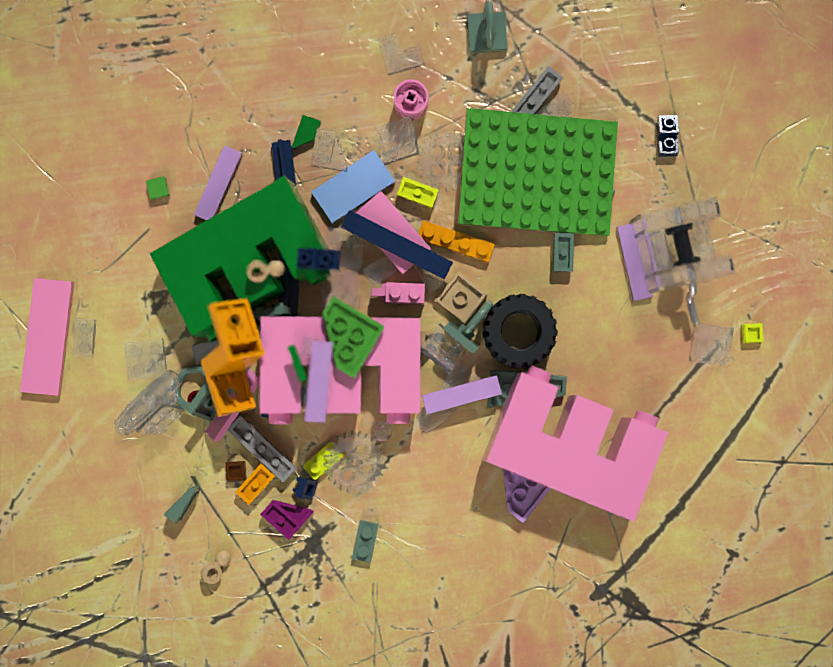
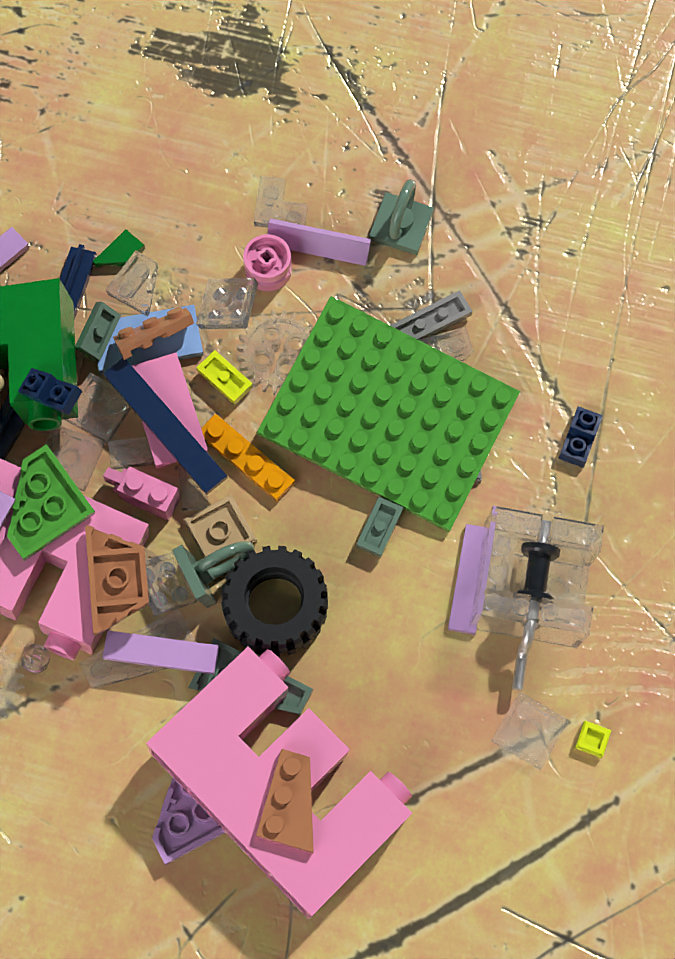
camera: 20 degrees right, 15 degrees down
none -> sand green plate [74,301,121,361]
none -> nougat wing [85,525,149,635]
none -> nougat wing [113,307,194,360]
none -> nougat wing [256,749,314,853]
none -> lavender tile [267,218,371,266]

